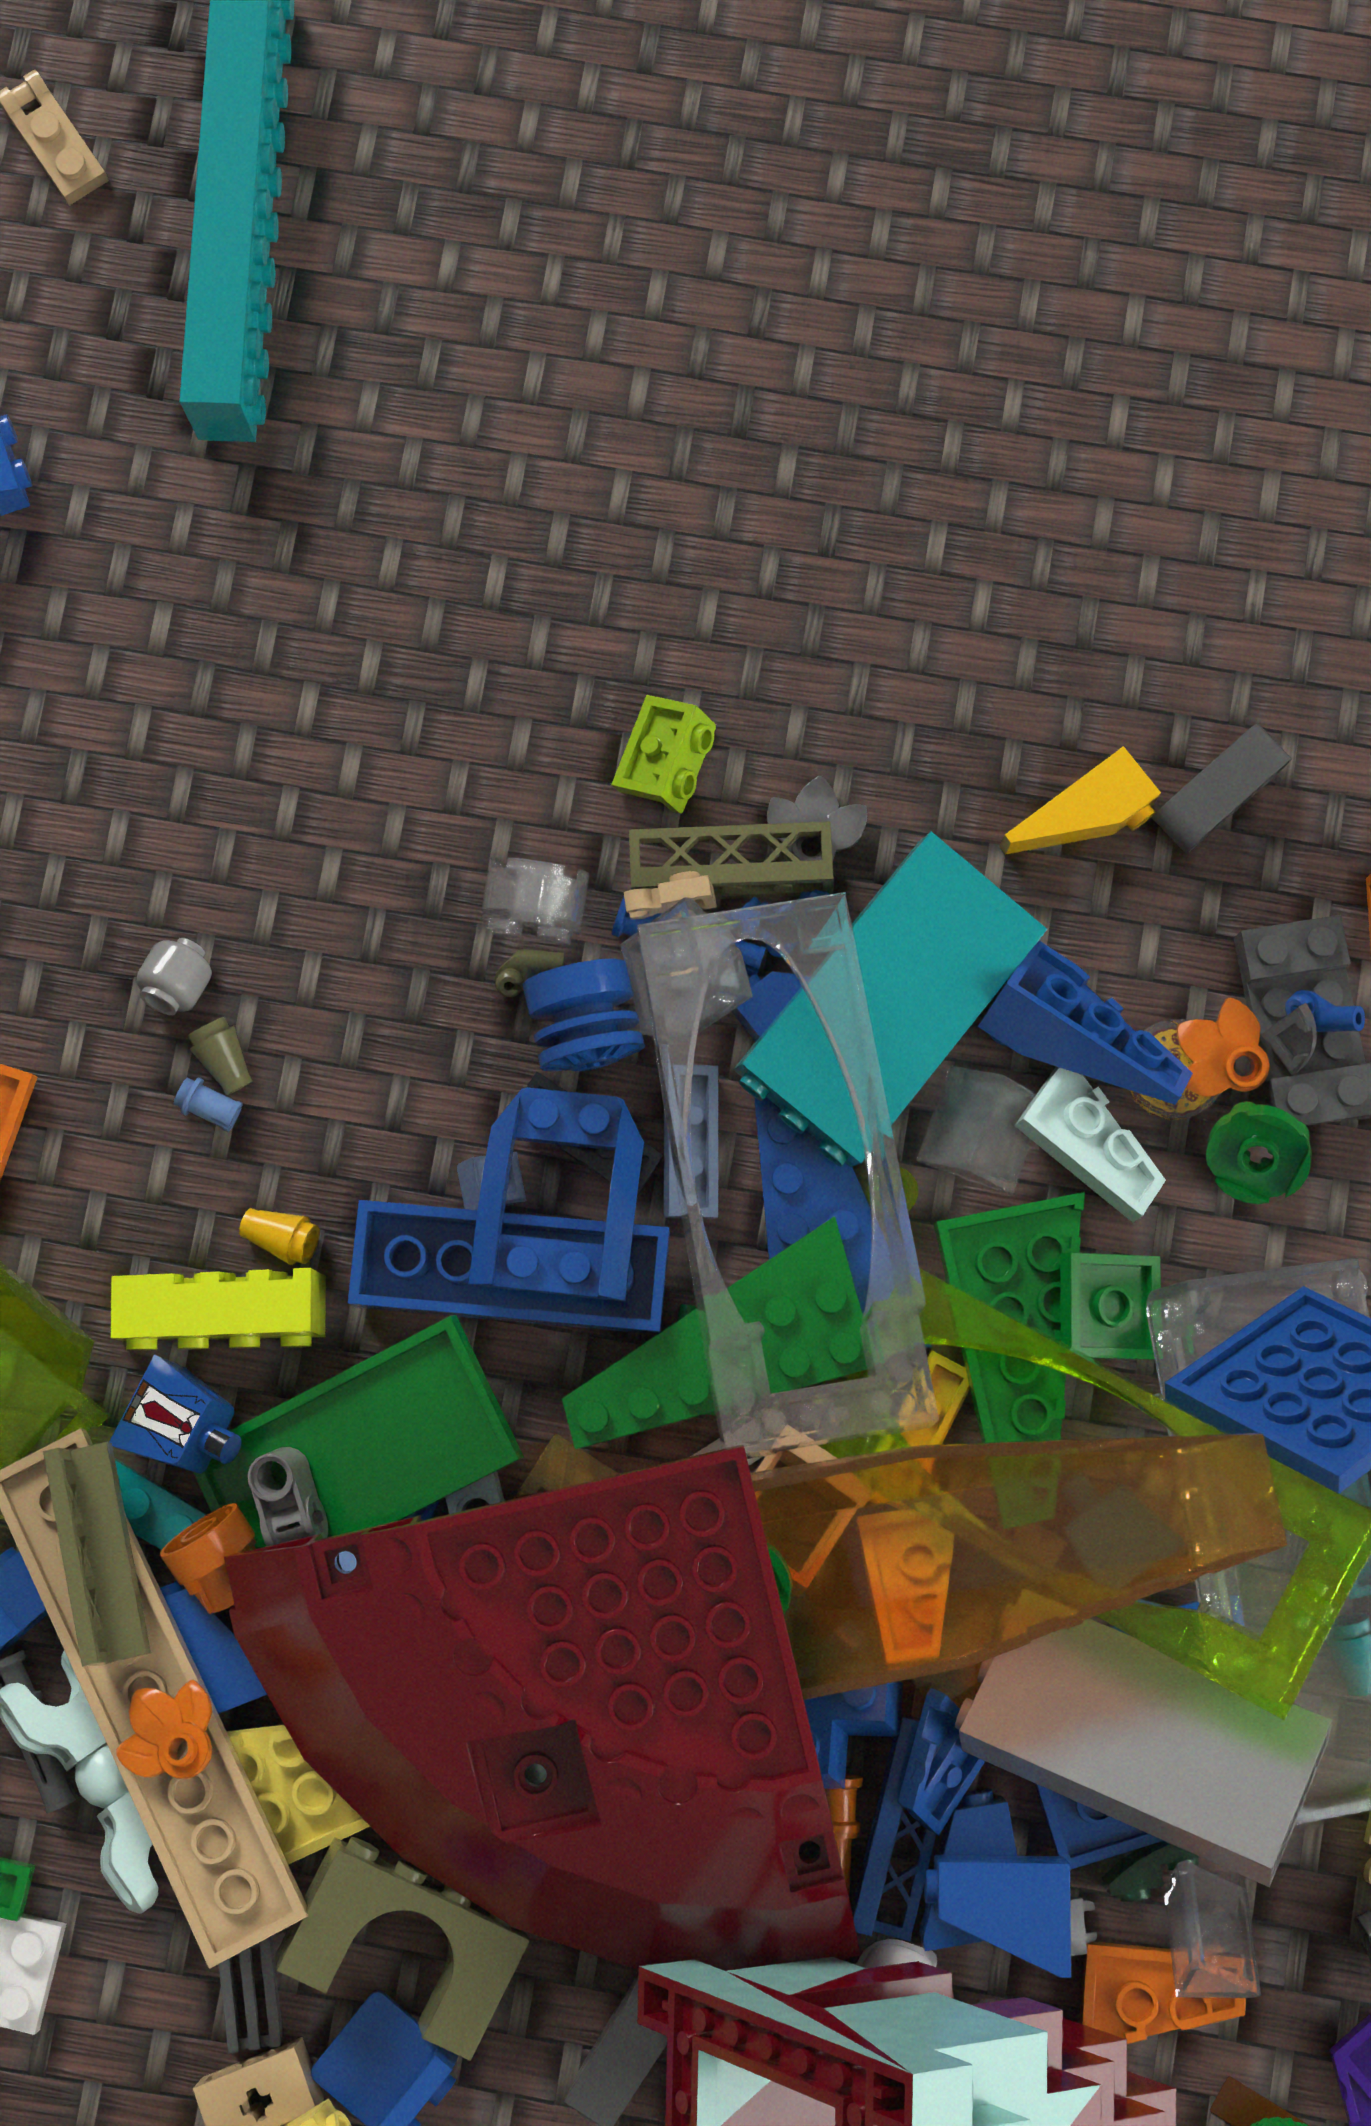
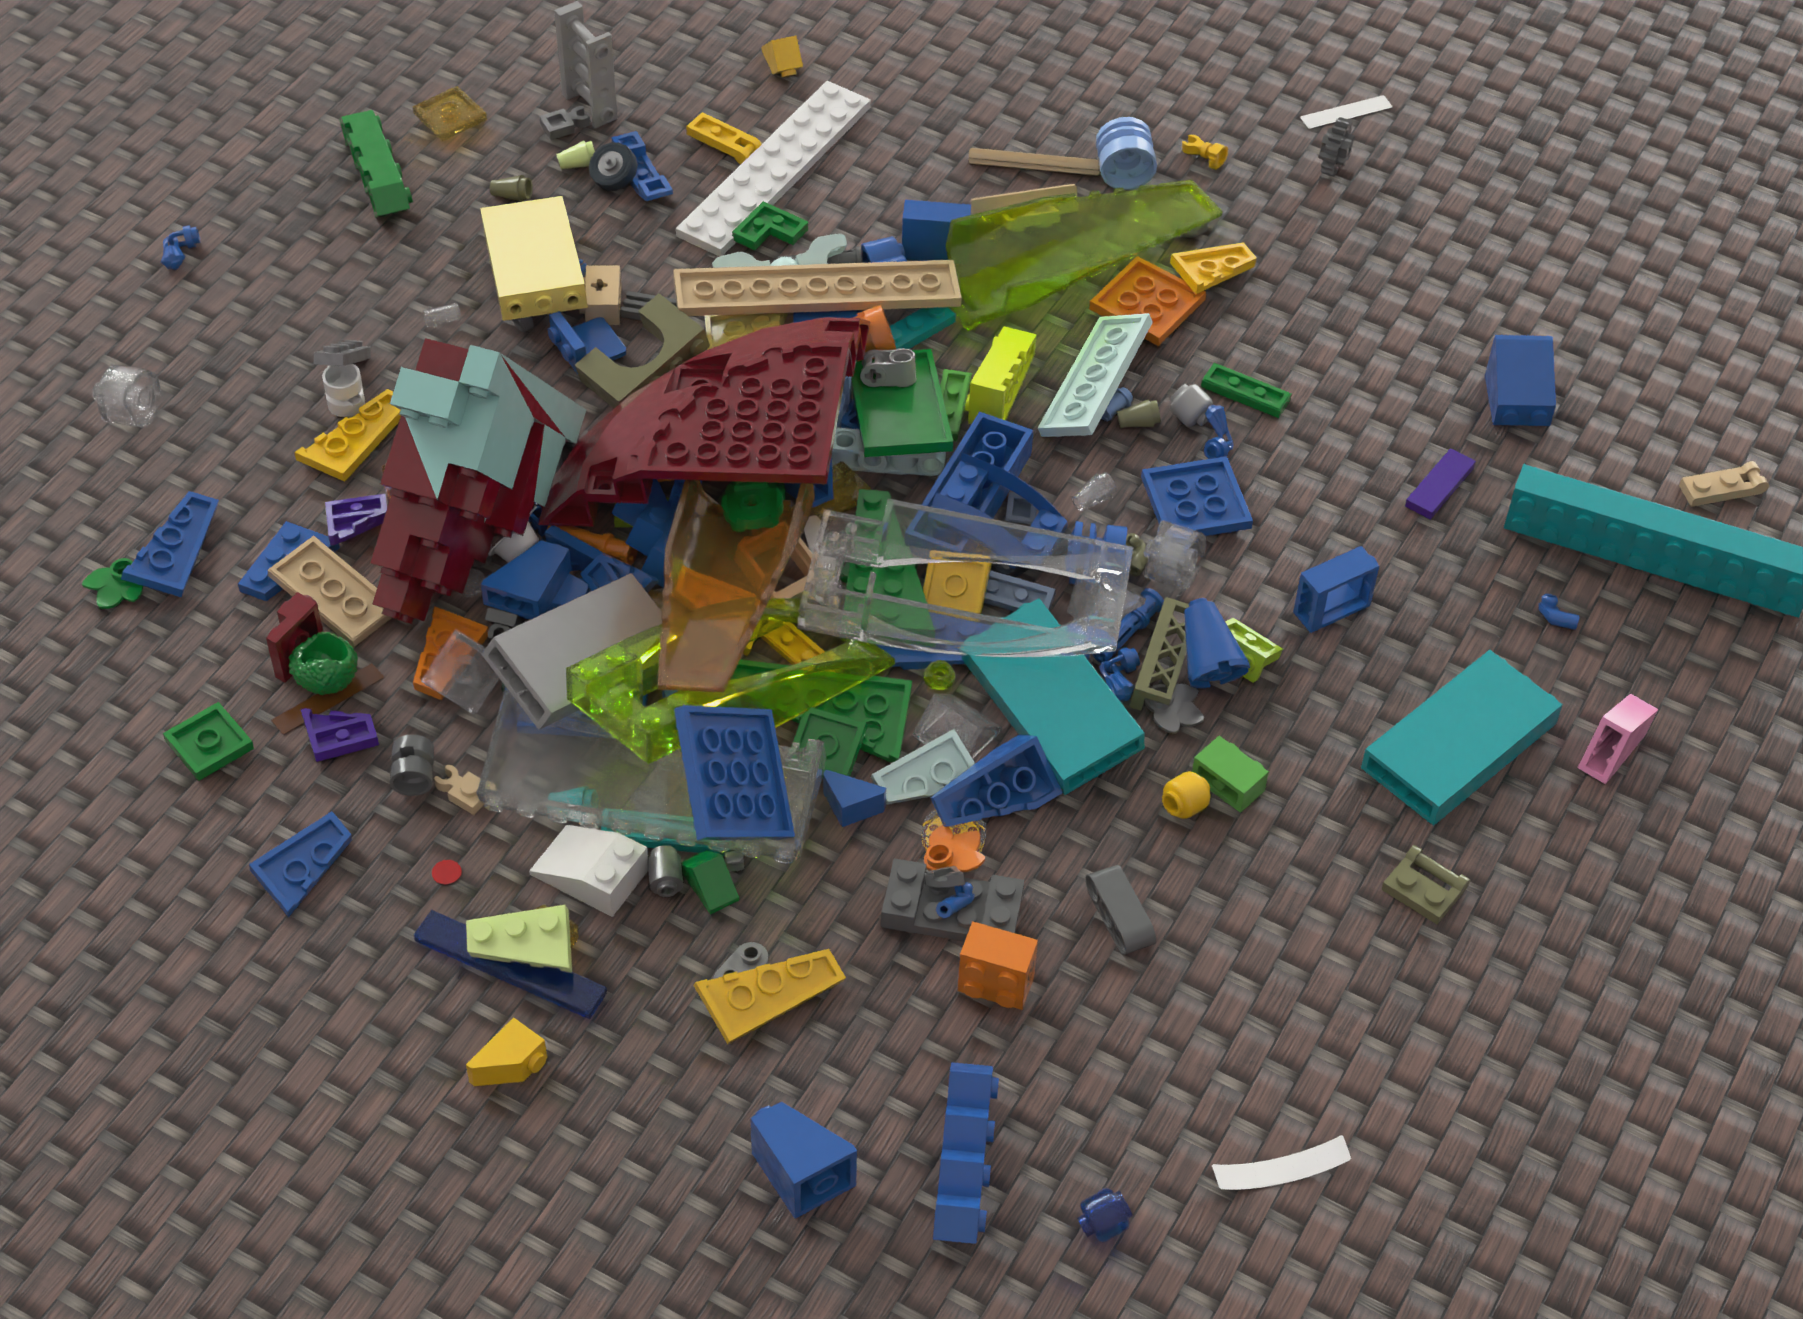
camera: 105 degrees right, 30 degrees down
olive fence [43,1442,151,1667] -> none
blue torso [109,1354,241,1474] -> none
orange plate [116,1680,212,1779] -> none
yellow cone [239,1208,320,1265] -> none
tan plate [624,871,717,920] -> none
yellow slope [999,746,1161,854] -> none
green plate [1206,1102,1312,1204] -> none
none -> blue slope [823,770,887,827]
none -> yellow tile [923,550,992,620]
none -> bright green tile [940,369,972,441]
none -> light aqua plate [1038,313,1153,437]
none -> clear cone [1072,472,1117,511]
none -> blue plate [1141,456,1253,542]
none -> yellow head [1162,771,1211,819]
none -> blue cone [1184,598,1250,688]
none -> bright green brick [1192,736,1269,813]
none -> green tile [1201,363,1292,418]
none -> blue piece [1204,405,1234,459]
none -> blue window [1293,546,1379,633]
none -> teal brick [1361,650,1563,826]
none -> olive plate [1381,845,1471,925]
none -> dark purple tile [1405,448,1476,520]
none -> blue arm [1538,594,1579,630]
none -> bright pink slope [1578,694,1658,784]

